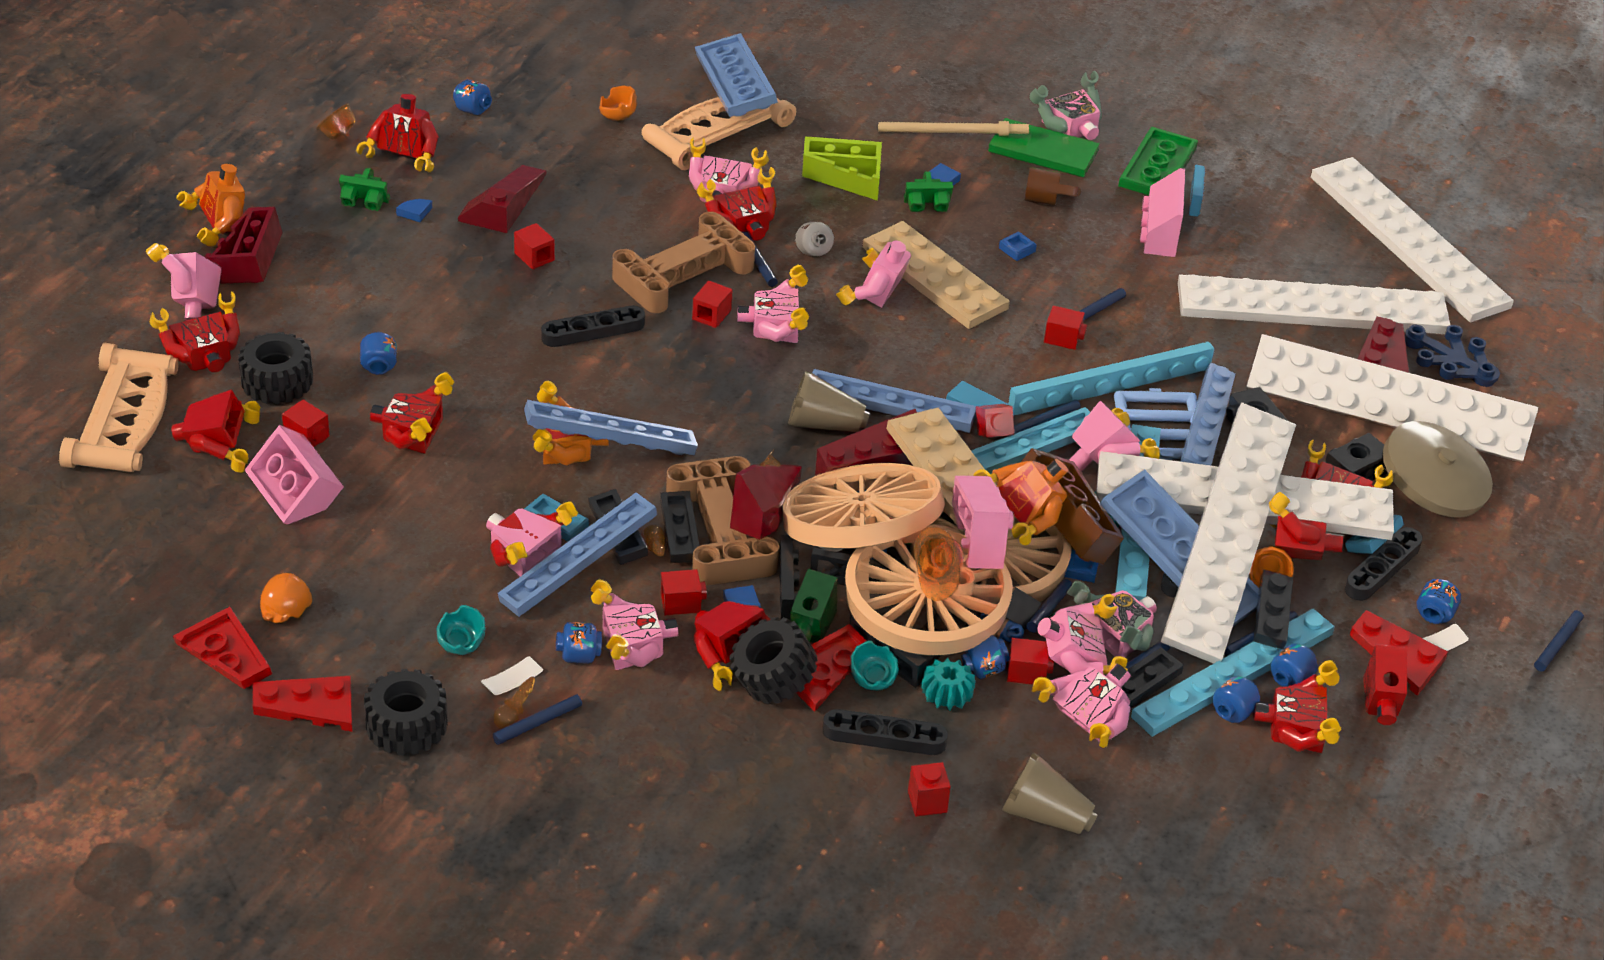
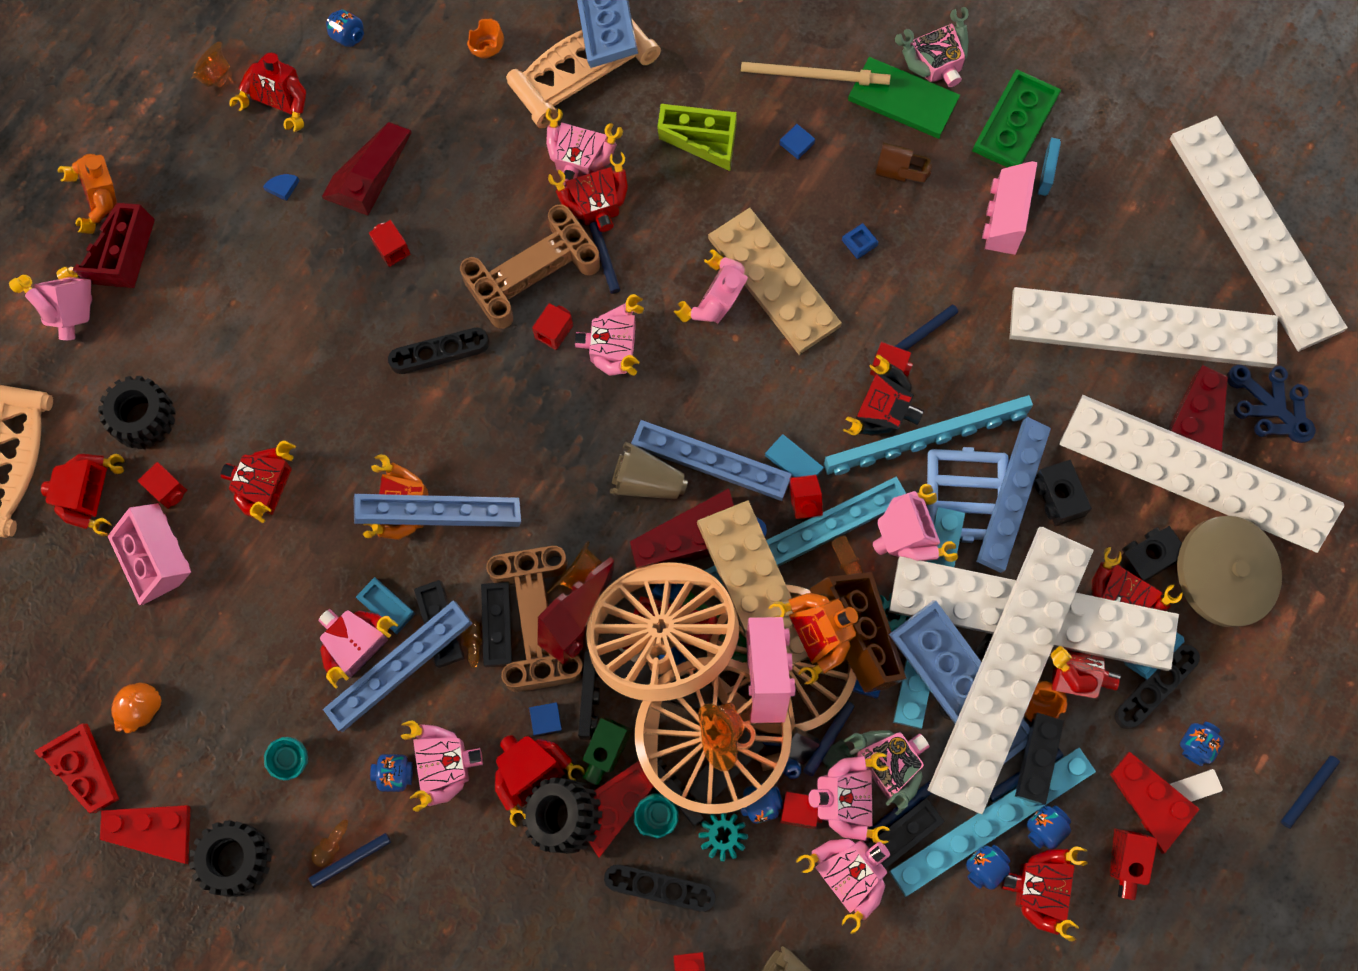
camera: 10 degrees right, 30 degrees up
red torso [150,291,240,373] -> none
green hips [339,168,390,211] -> none
blue head [360,332,397,375] -> none
white sticker [481,656,543,695] -> none
red brick [660,569,707,616] -> none
light grey head [795,222,834,256] -> none
green hips [903,171,953,212] -> none
dark blue bar [1008,400,1081,436] -> none
none -> torso [843,355,924,436]

